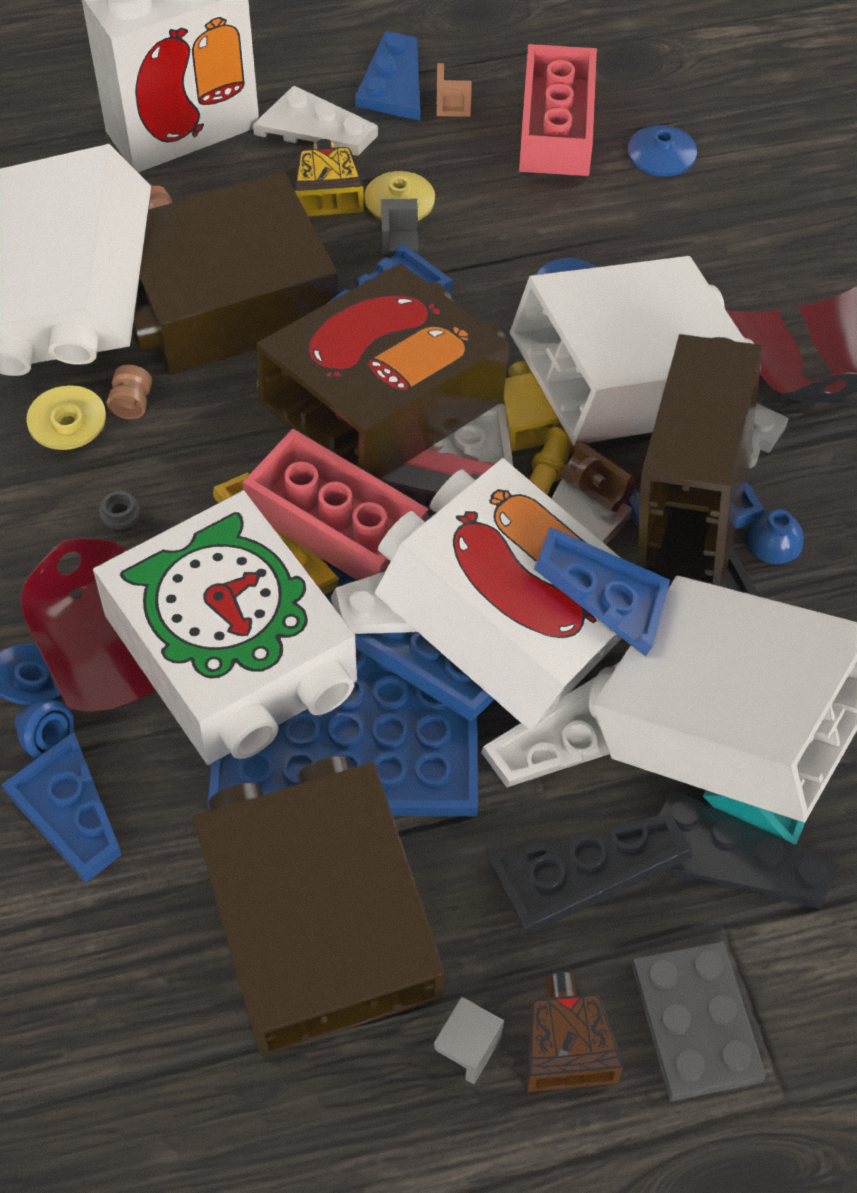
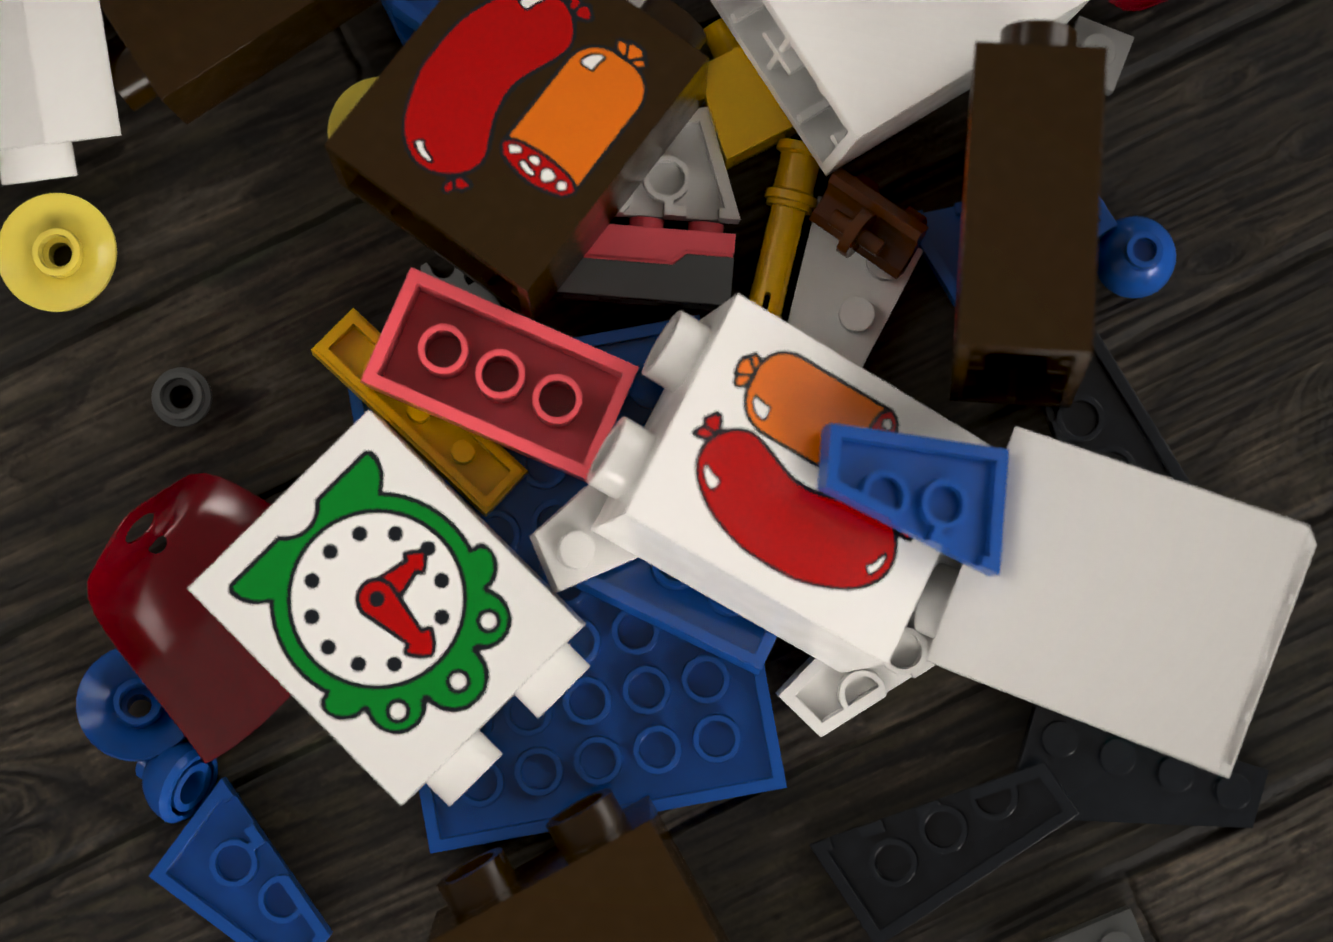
camera: 10 degrees left, 30 degrees up
nougat wheel [106,365,152,420] -> none

